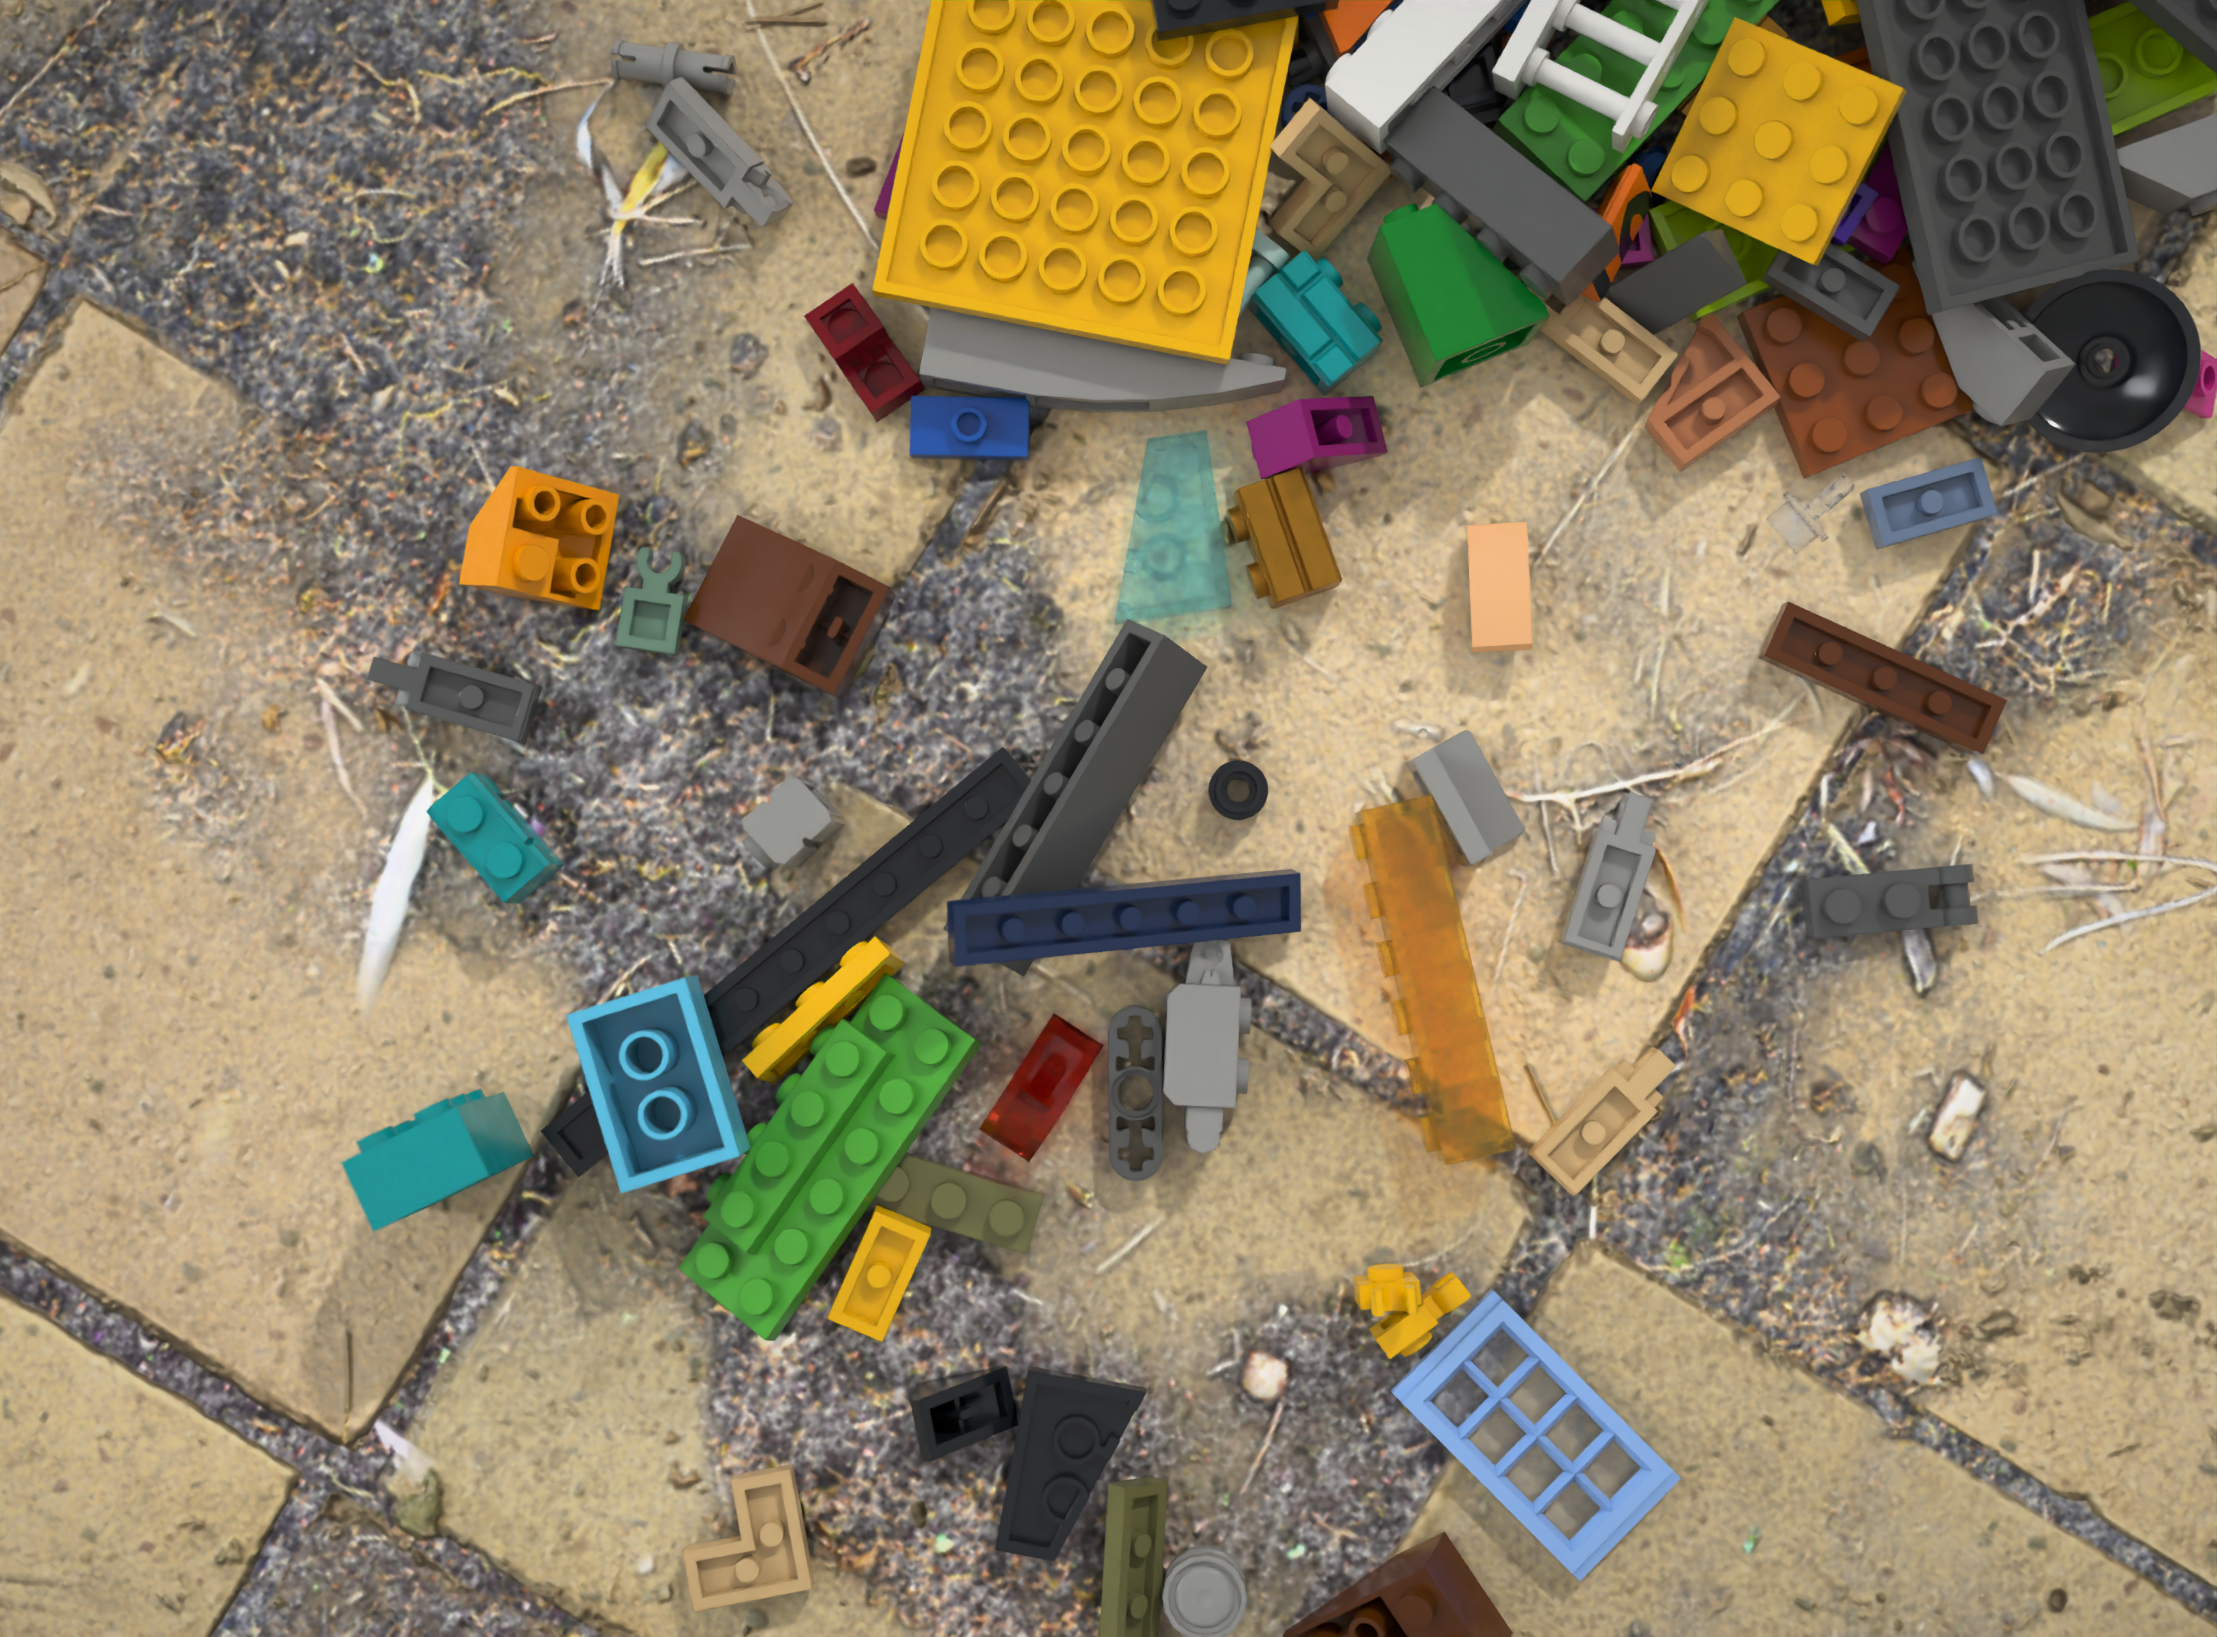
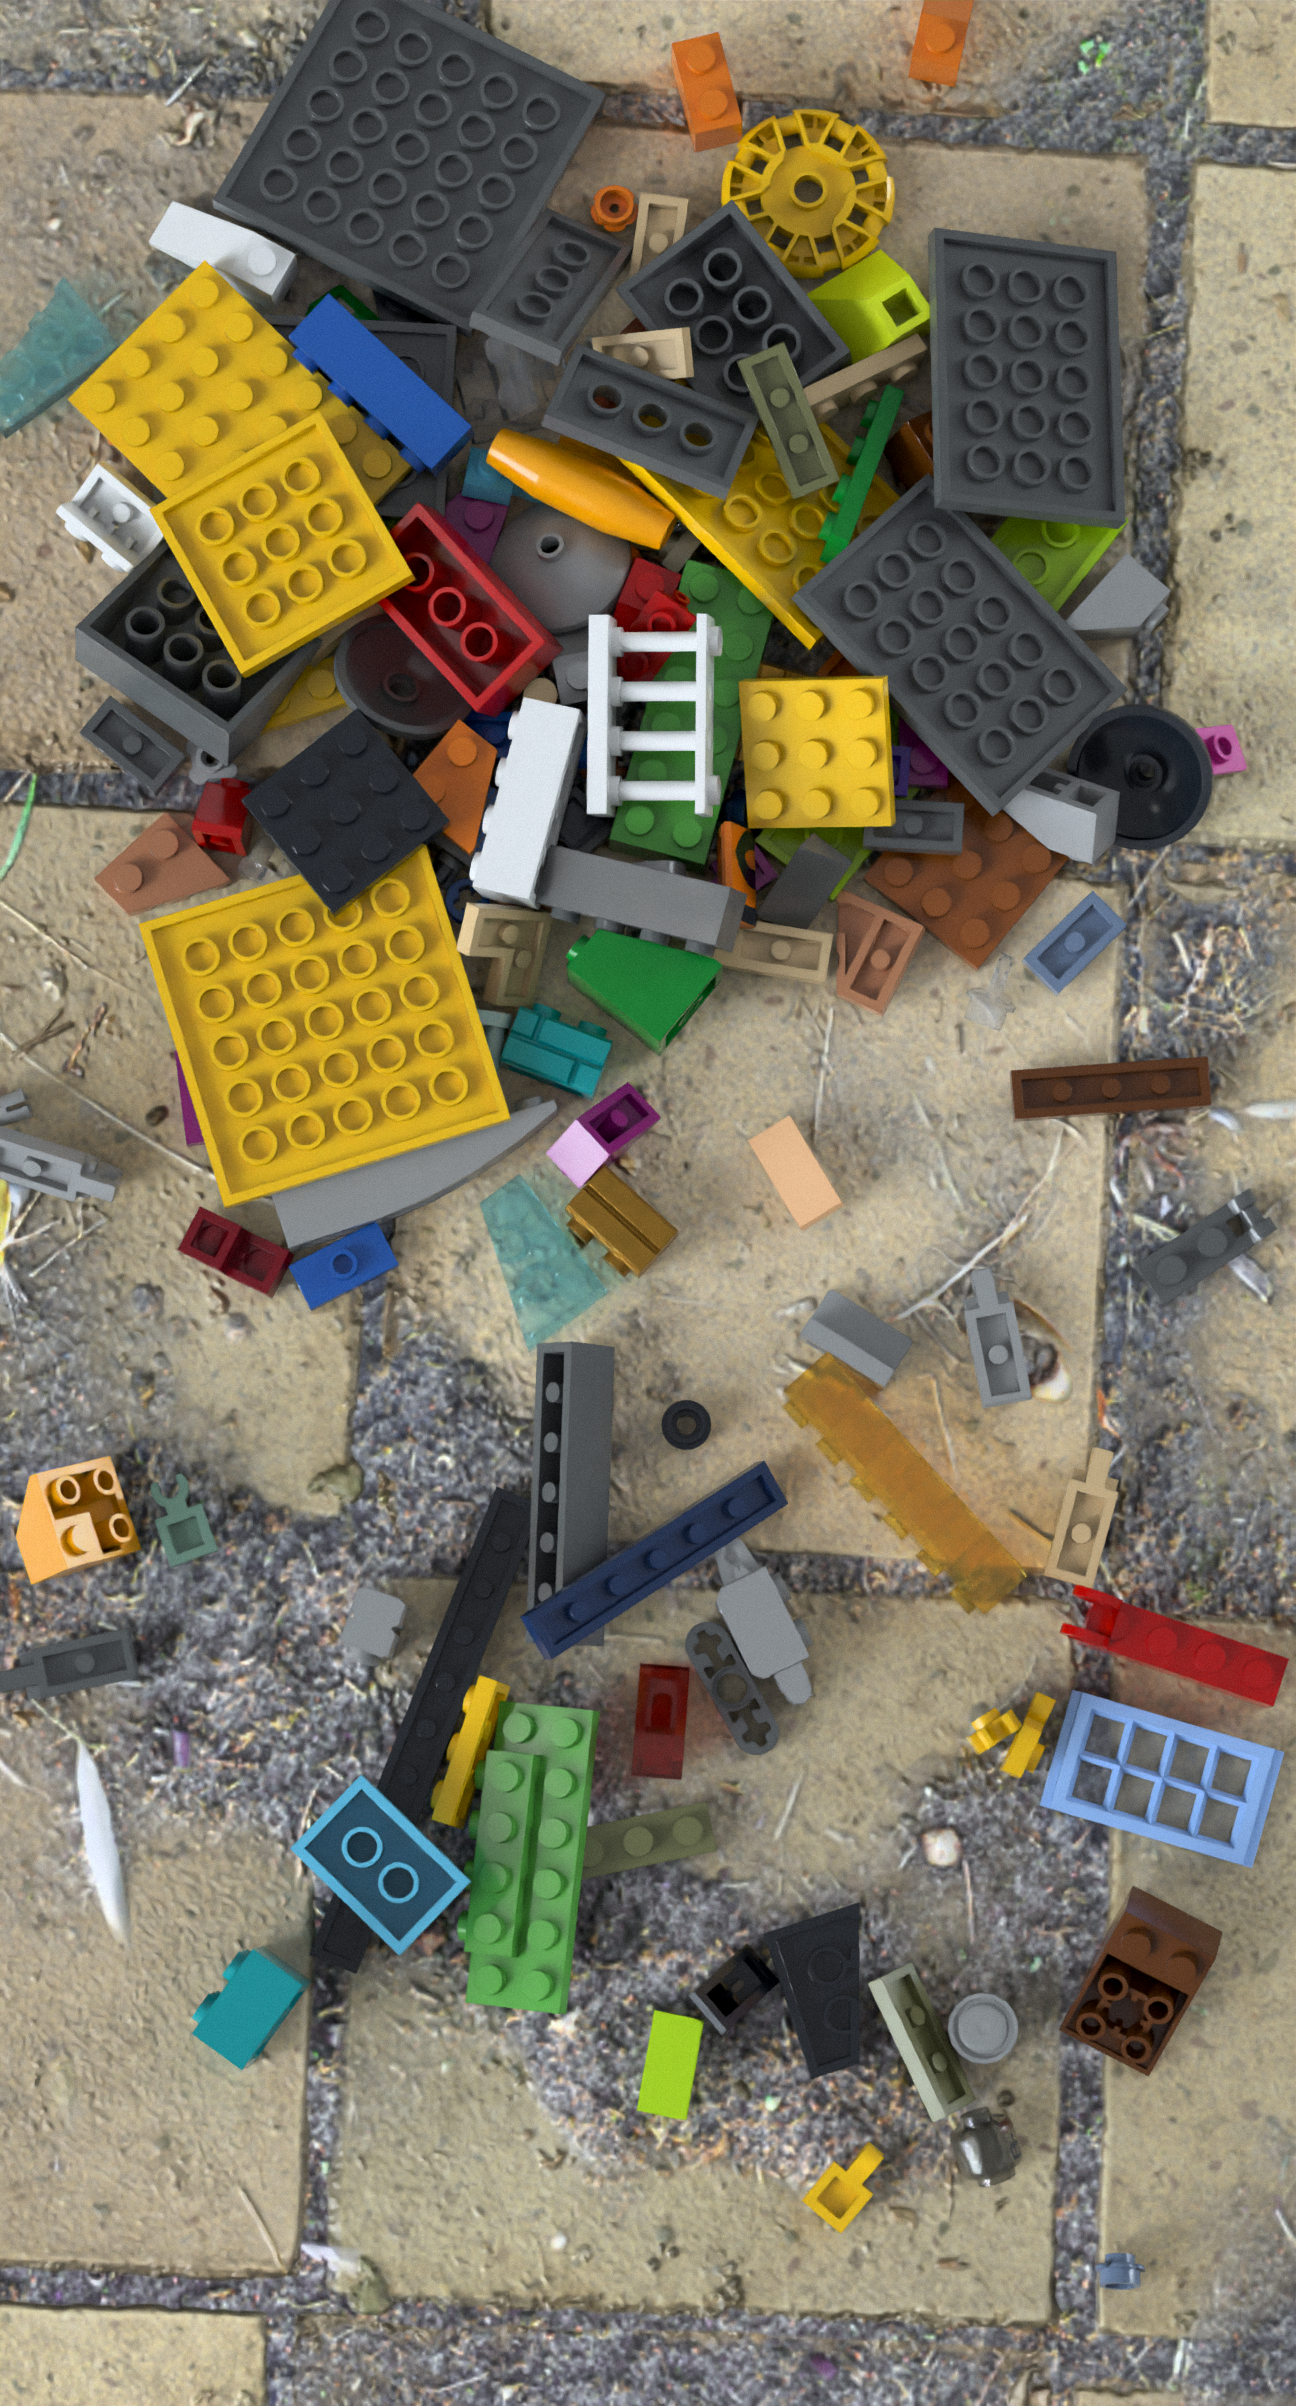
camera: 30 degrees left, 5 degrees down
teal brick [426,772,565,903] -> none
tan plate [682,1464,815,1612] -> none
reddish brown slope [683,515,896,701] -> none
yellow plate [827,1205,932,1342] -> none
none -> lime slope [637,2010,704,2121]
none -> red hinge [1059,1585,1289,1708]

